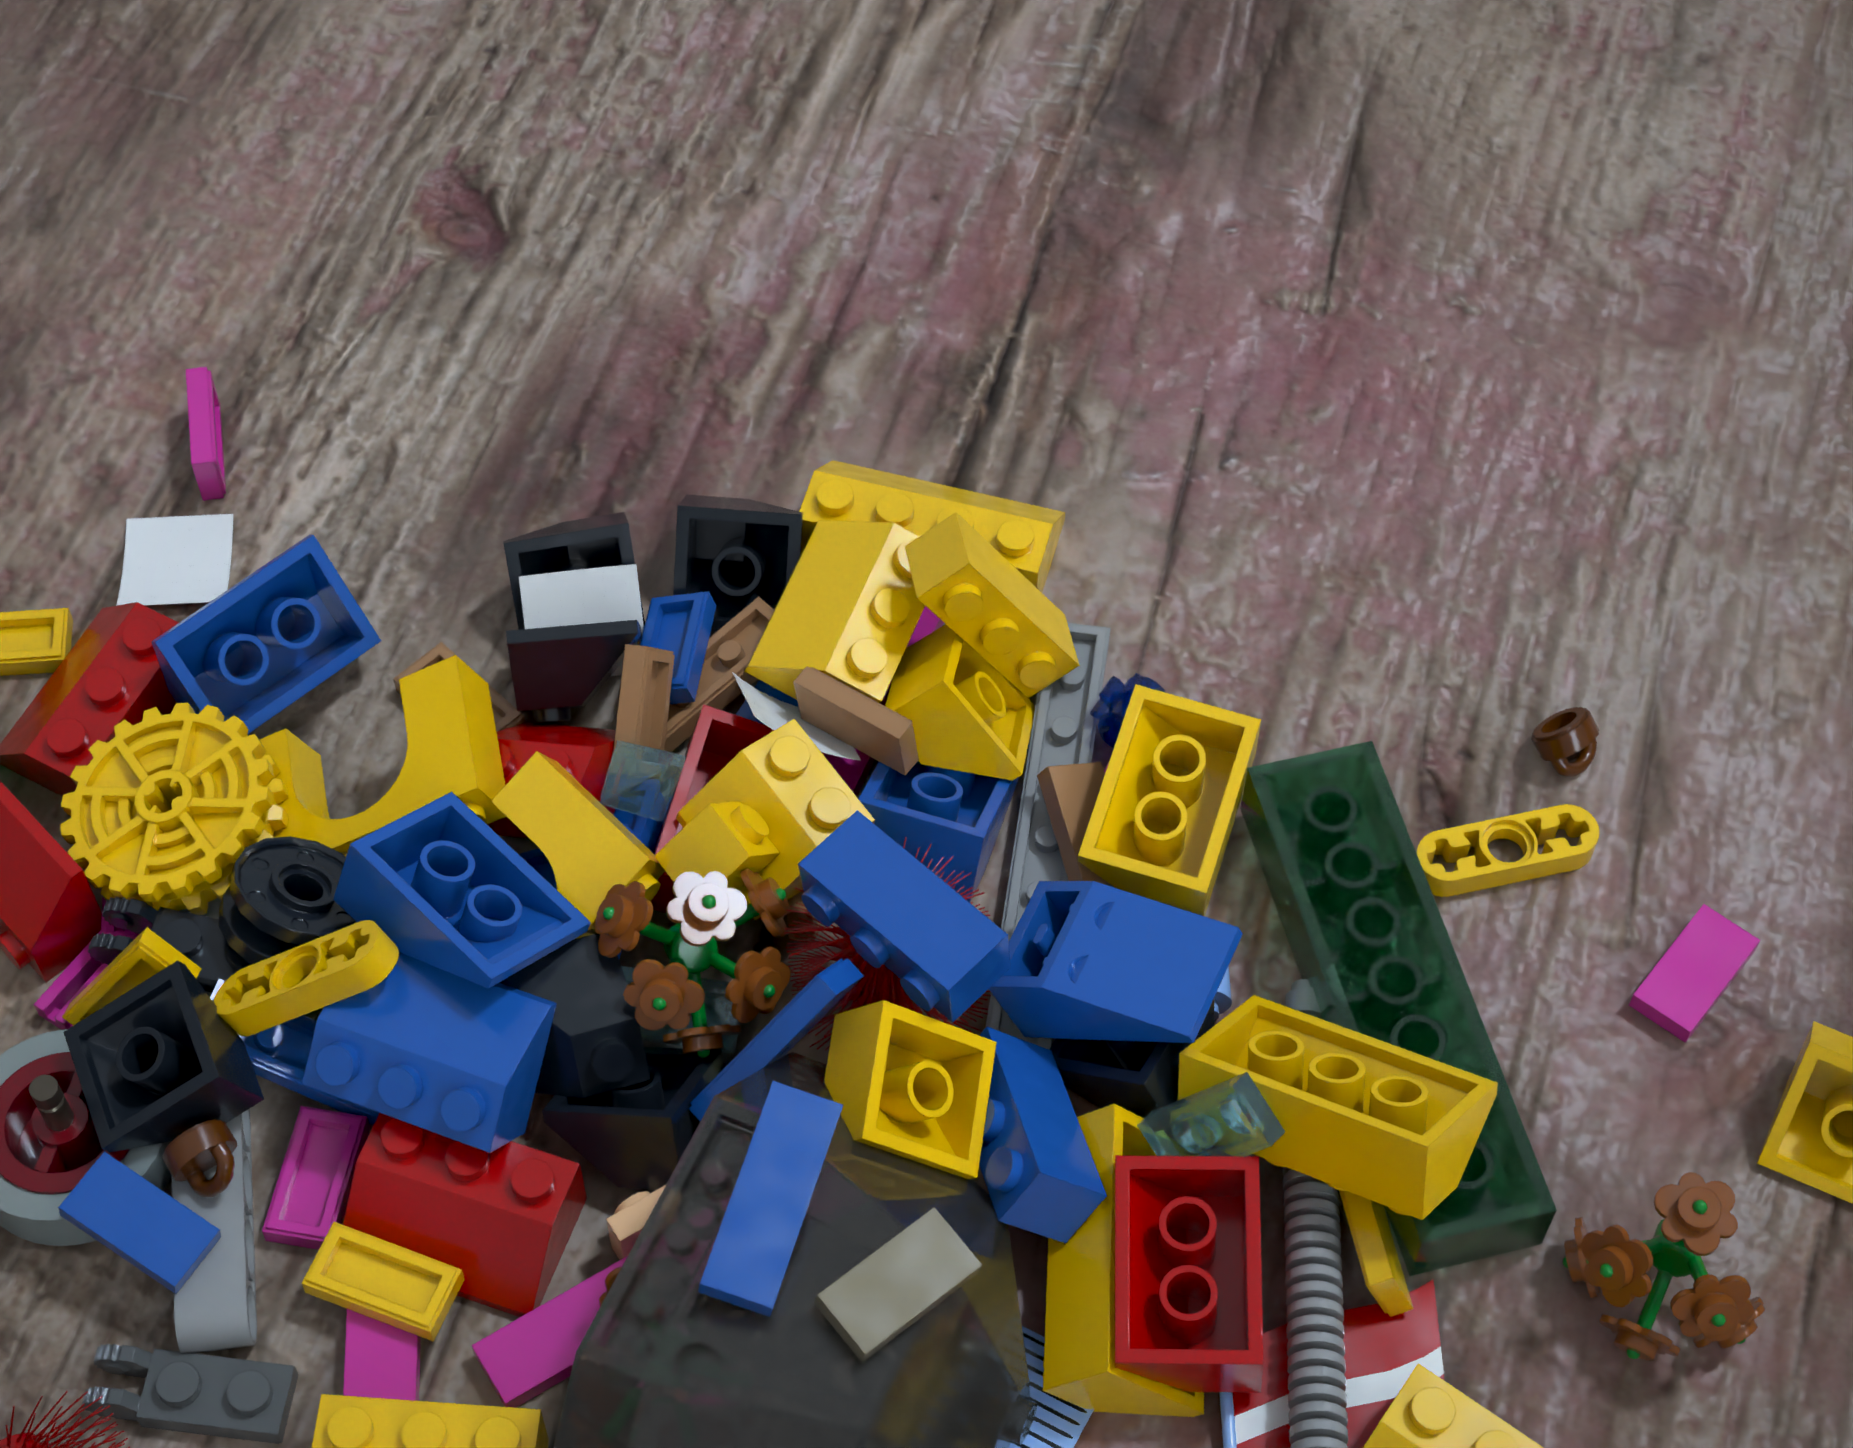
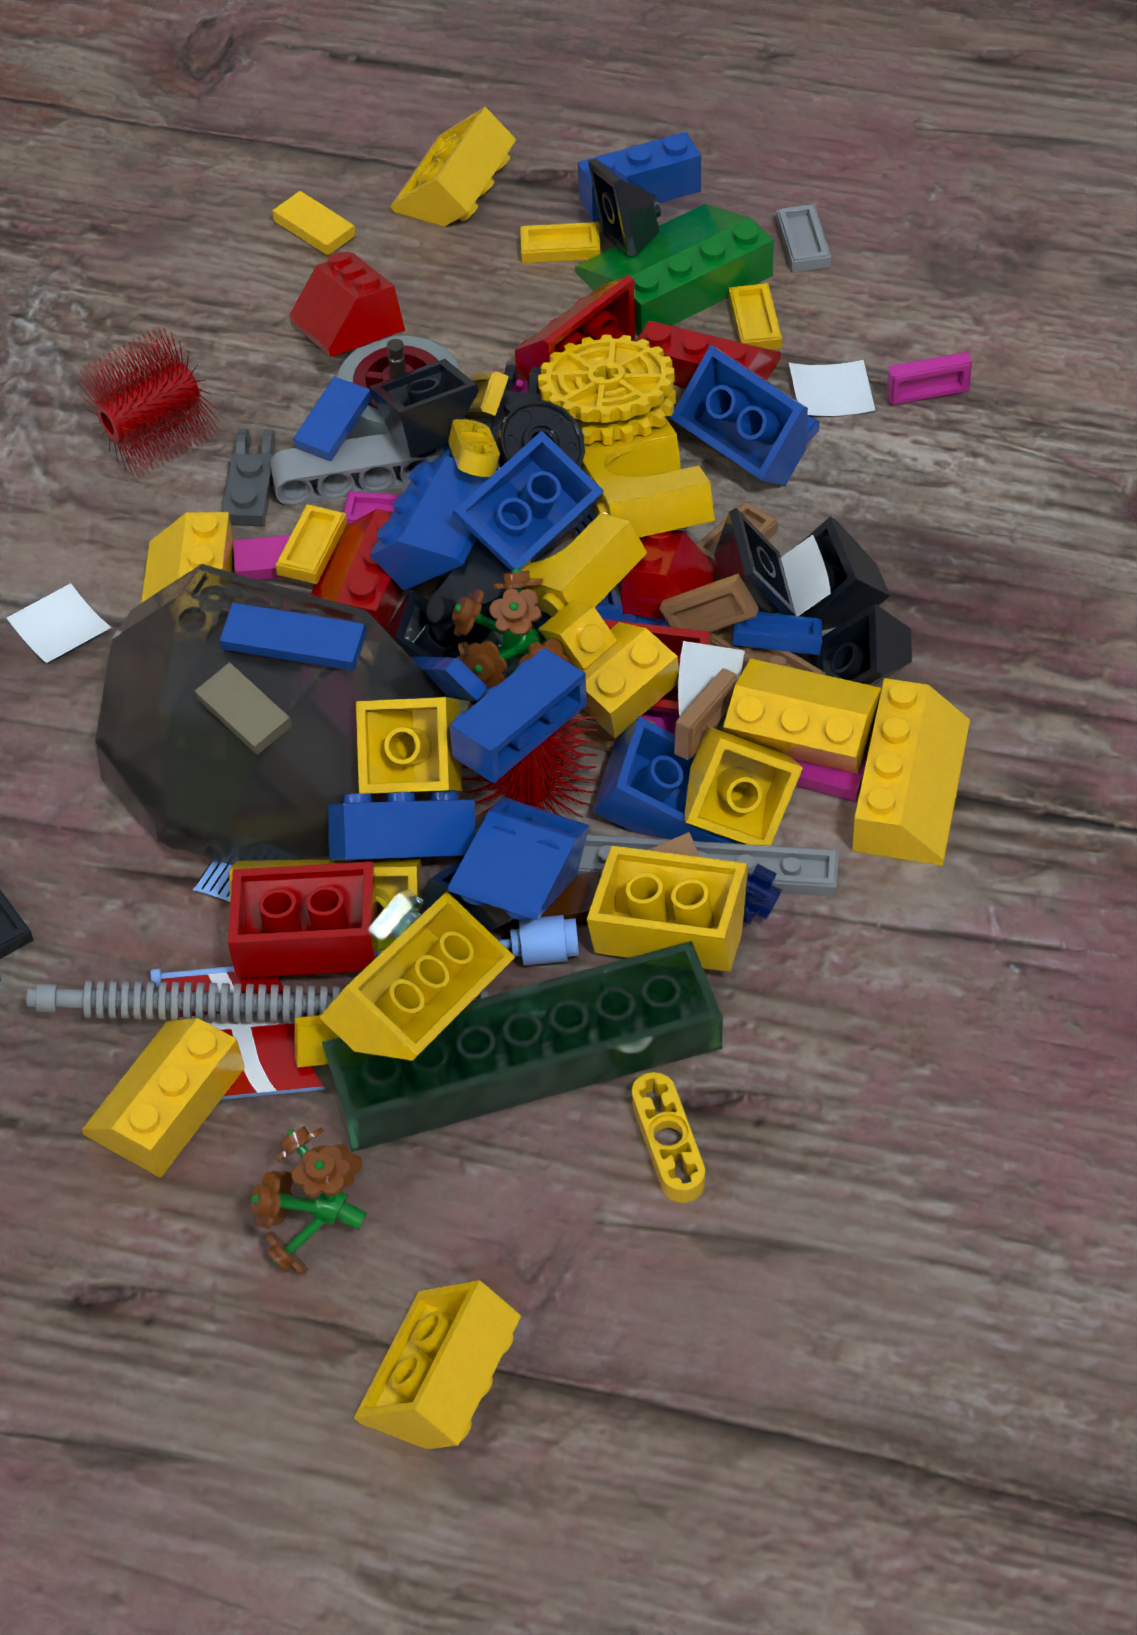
camera: 90 degrees right, 5 degrees down
reddish brown tile [162,1119,237,1197] -> none
clear light blue slope [599,740,686,822] -> none
yellow brick [905,512,1080,698] -> none
reddish brown tile [1531,707,1599,777] -> none
dark pink tile [1629,904,1760,1043] -> none

